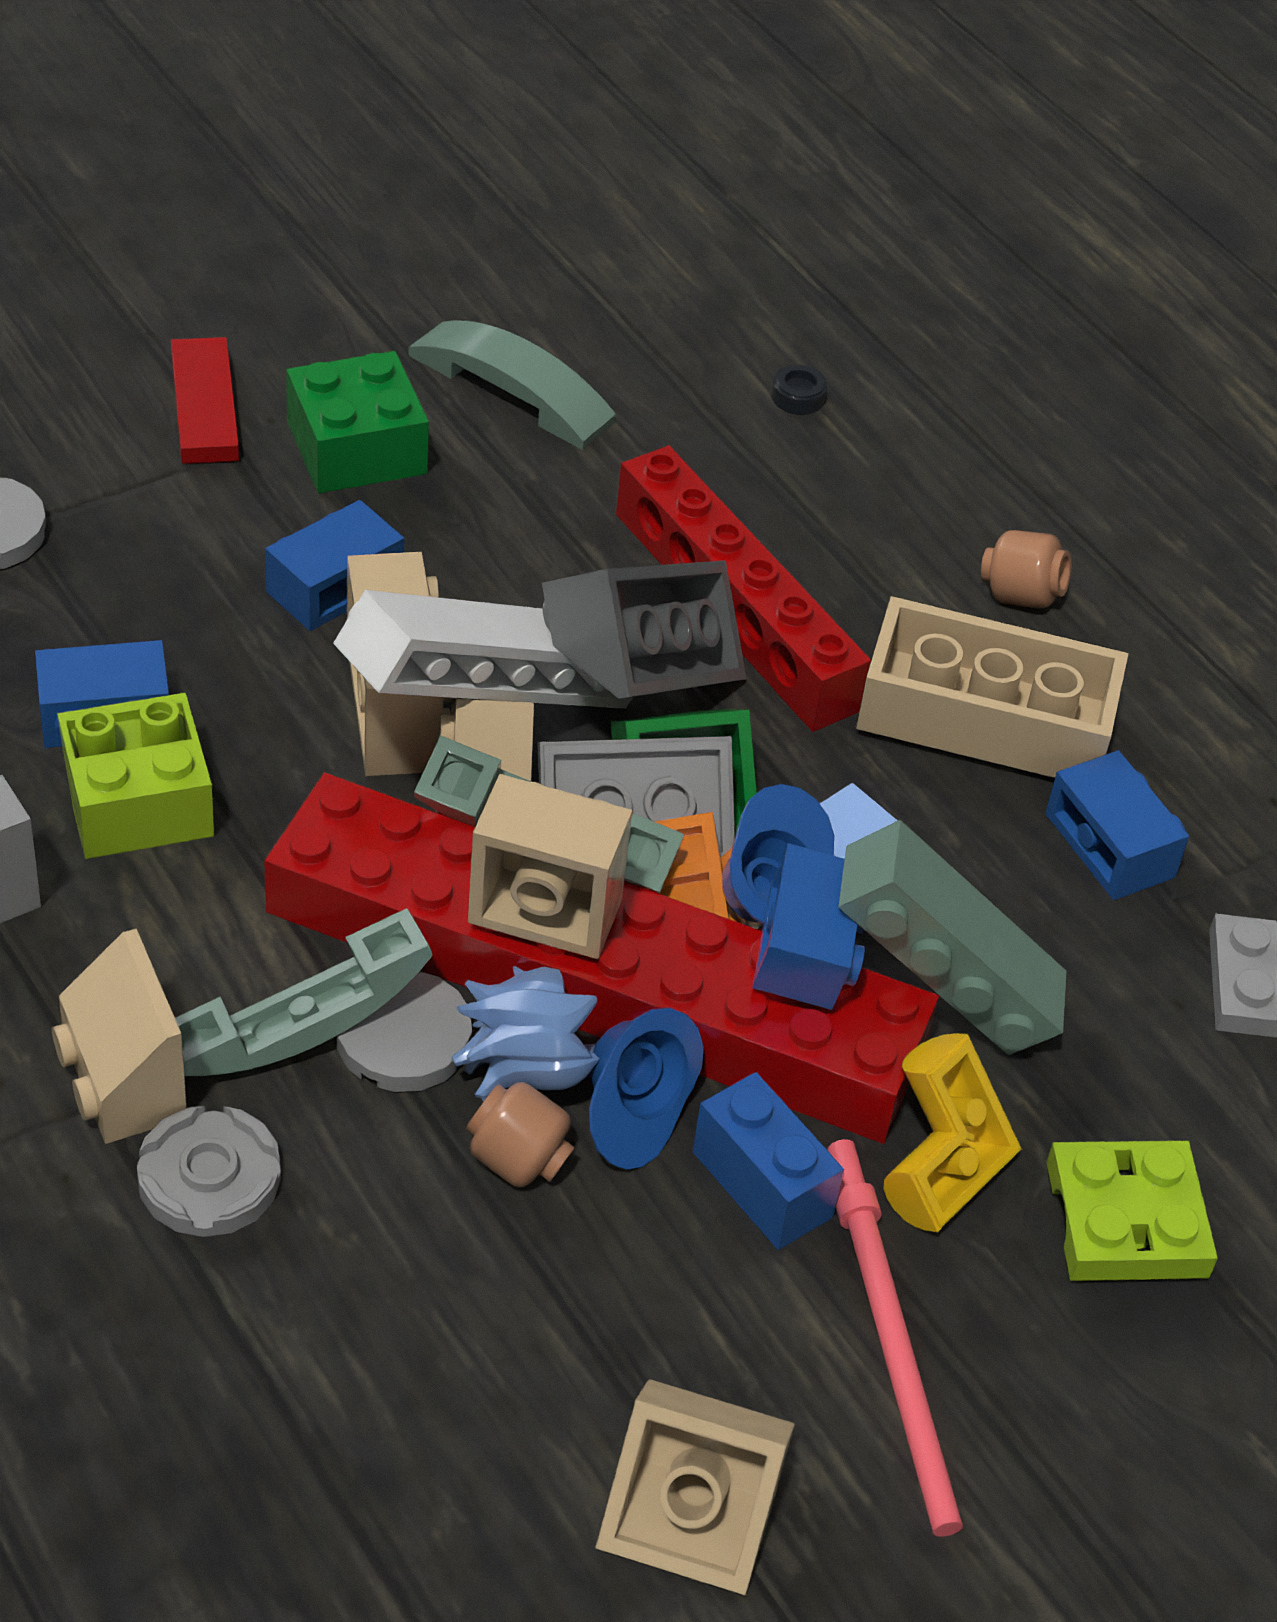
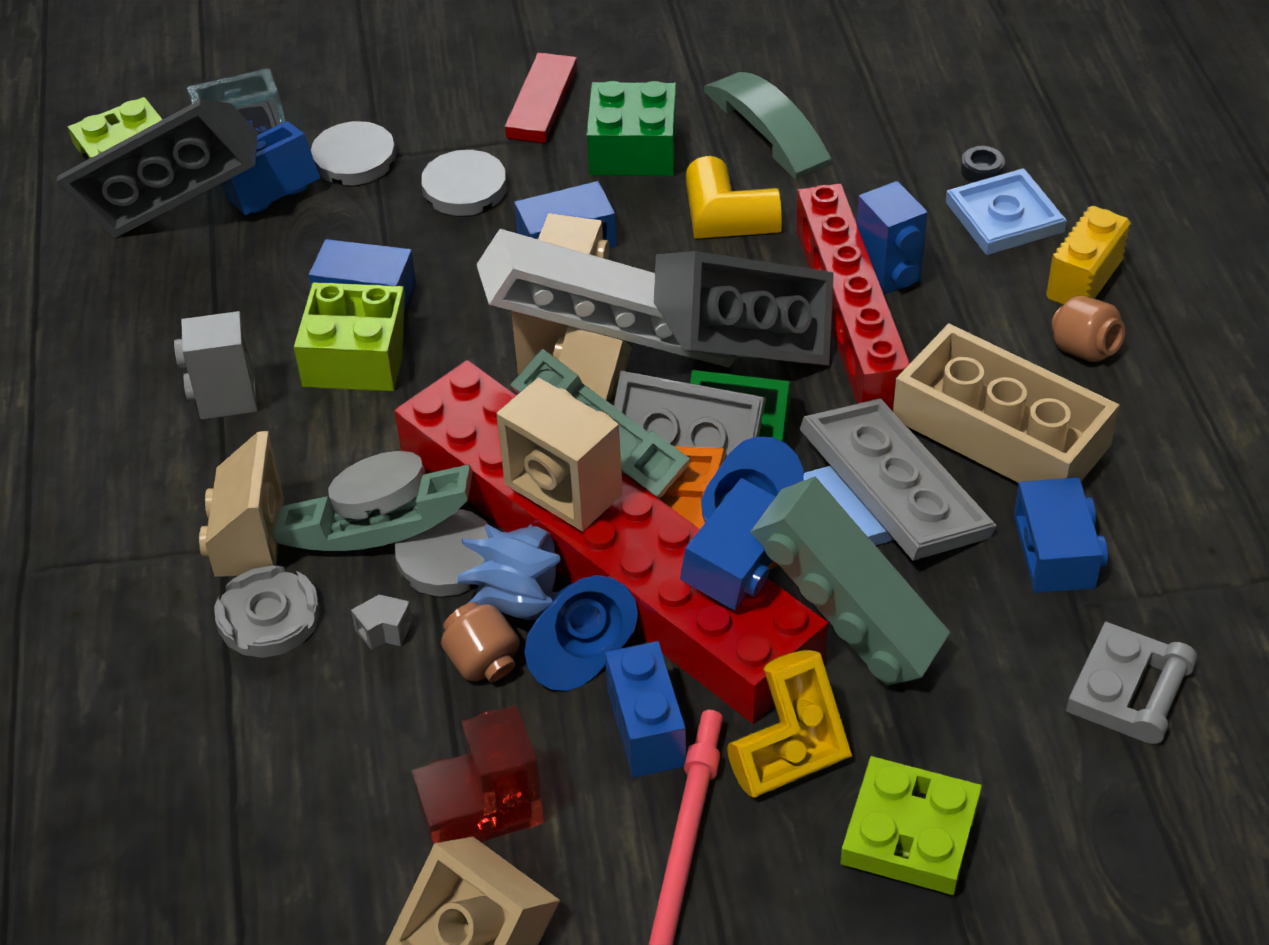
camera: 30 degrees right, 0 degrees up
none -> light grey tile [328,451,426,520]
none -> light grey piece [351,595,413,650]
none -> clear red brick [412,705,544,847]
none -> tile [421,150,507,216]
none -> yellow brick [686,156,782,239]
none -> light grey tile [800,398,997,560]
none -> blue brick [857,181,928,295]
none -> light blue tile [946,168,1067,255]
none -> yellow brick [1046,206,1131,304]

